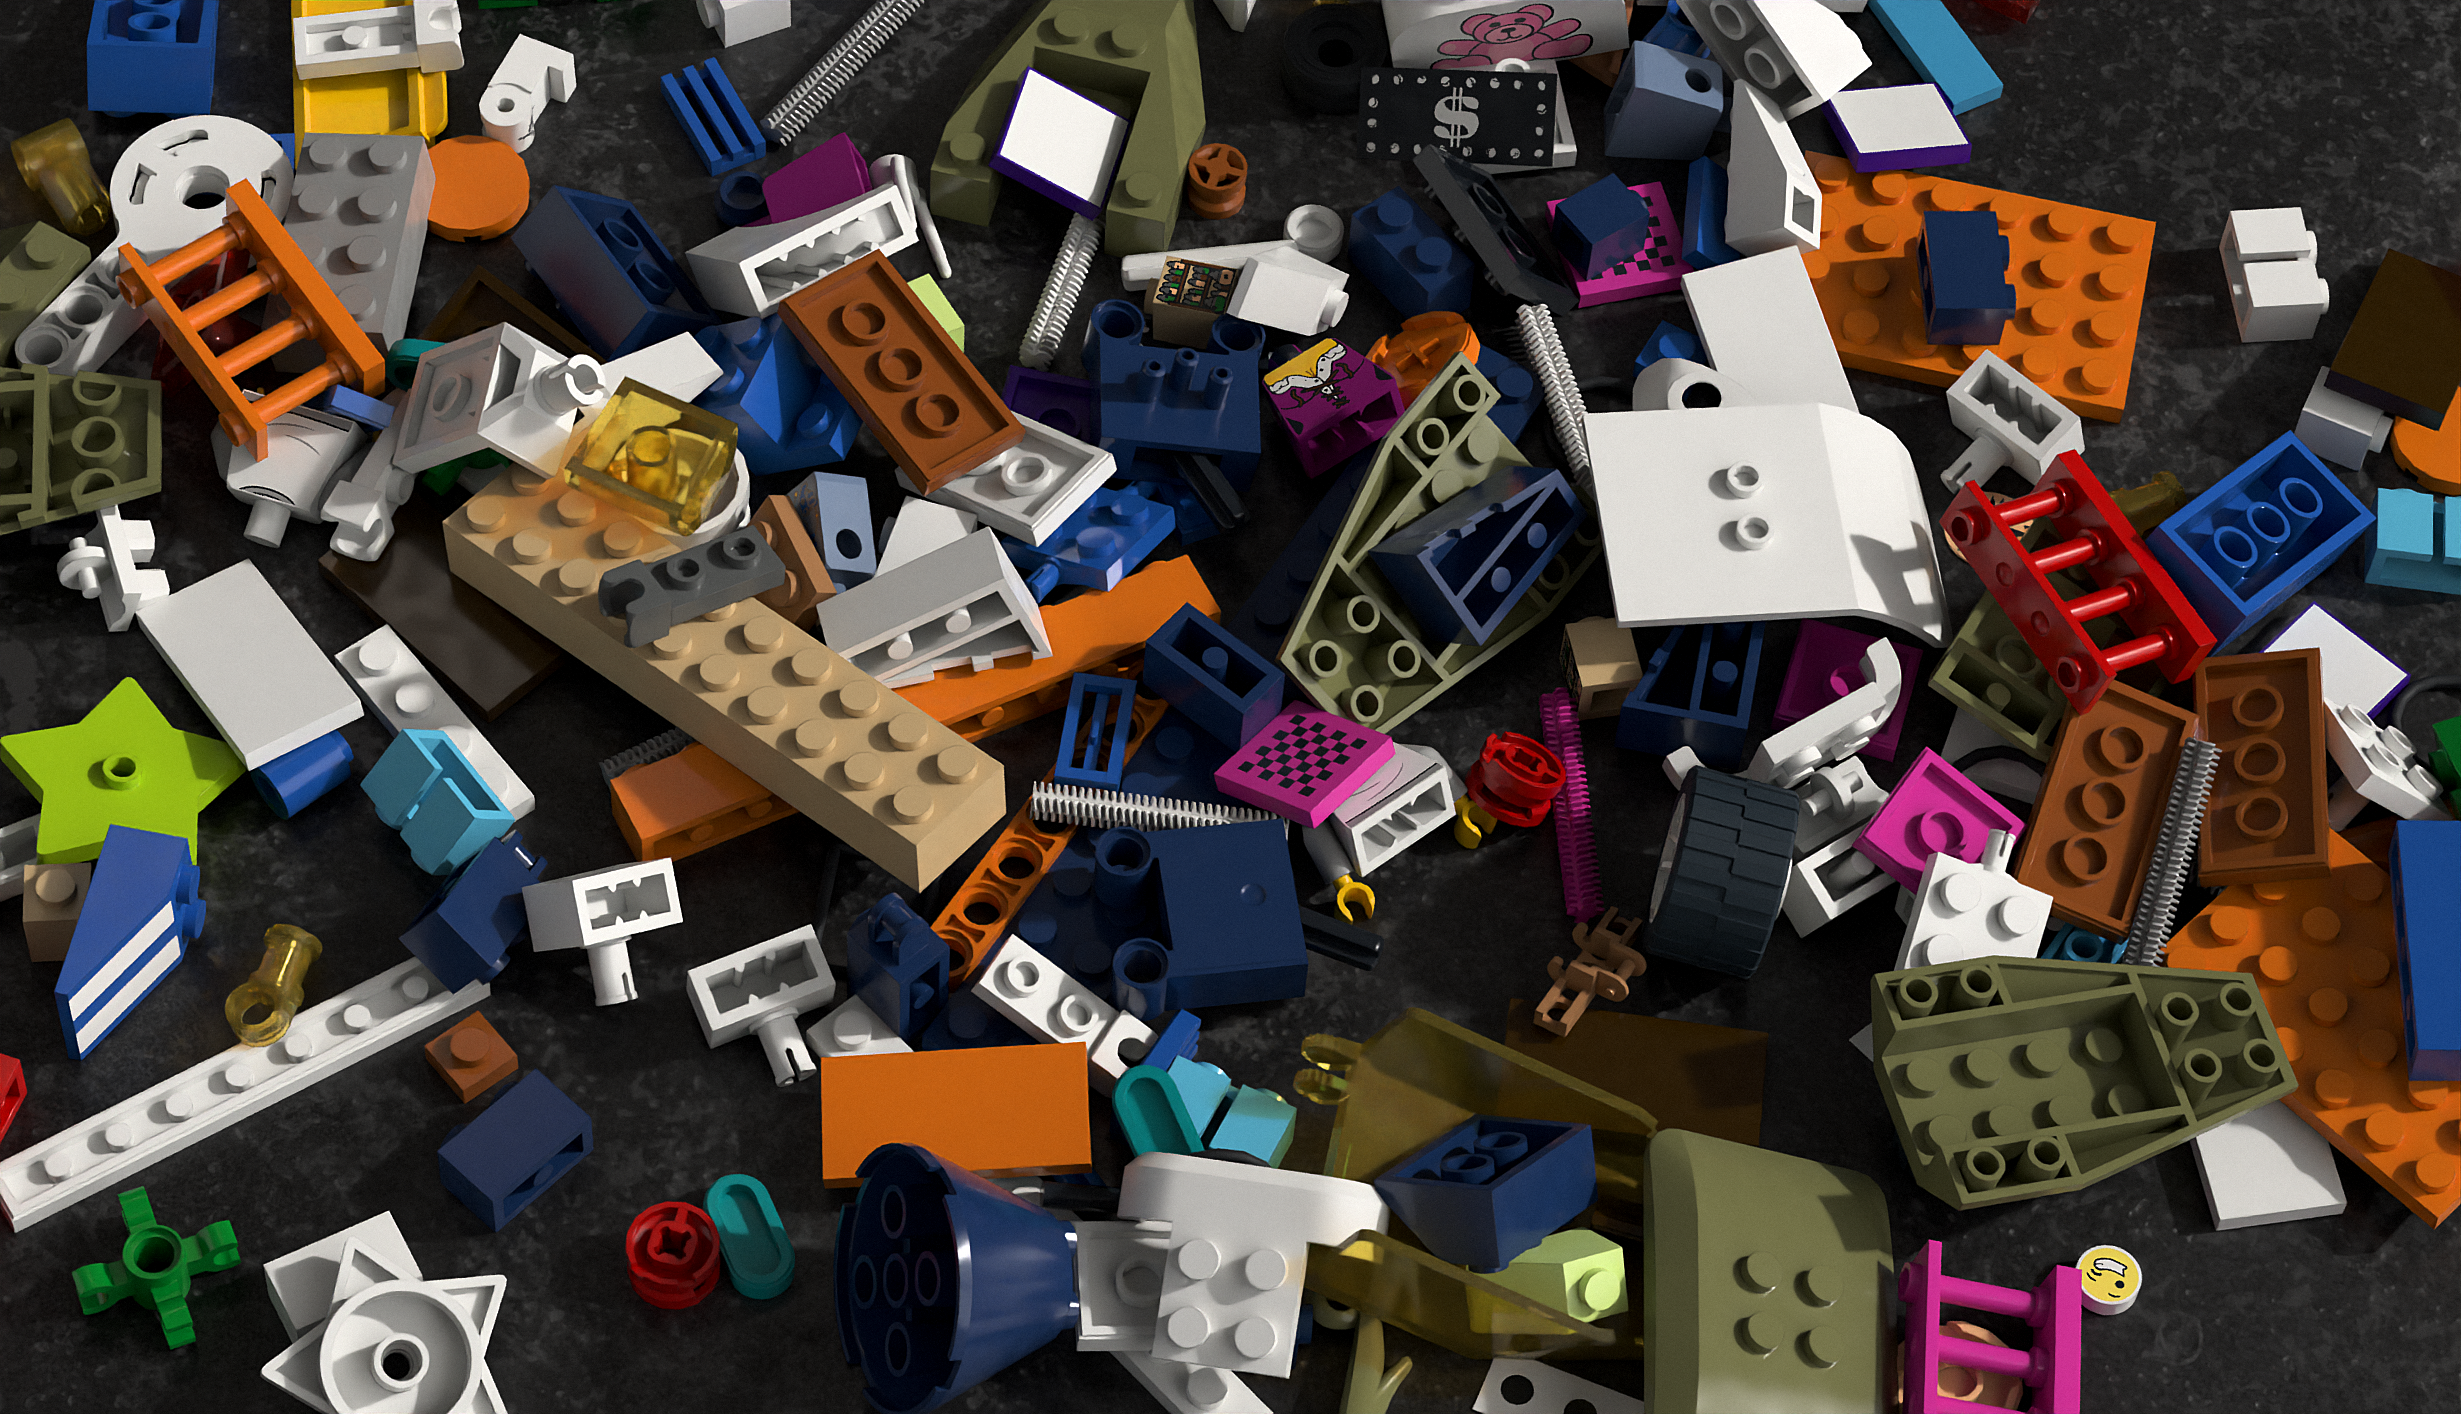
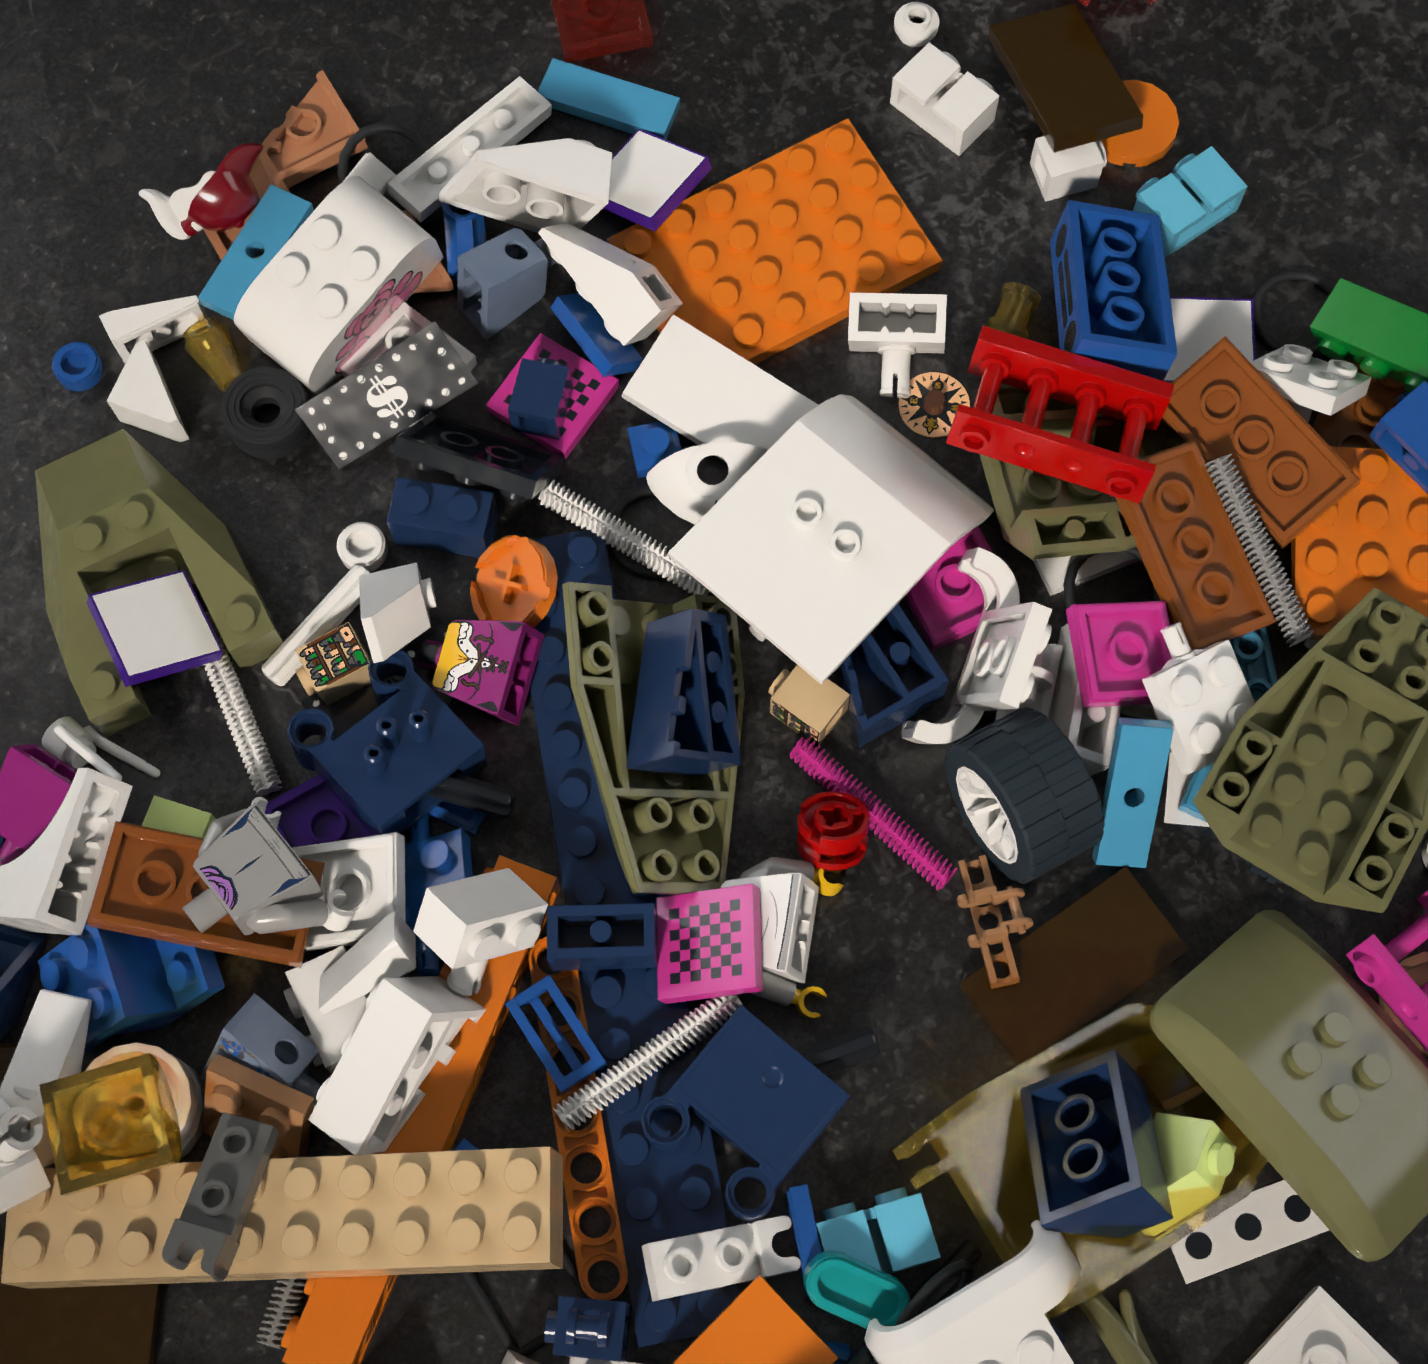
camera: 35 degrees left, 15 degrees up
dark orange wheel [1186,143,1248,220] -> none
dark blue brick [1915,211,2016,345] -> none
none -> light grey torso [182,797,356,935]
none -> white slope [319,911,416,1015]
none -> white brick [413,868,548,996]
none -> white plate [894,2,939,47]
none -> dark azure tile [1092,717,1174,868]

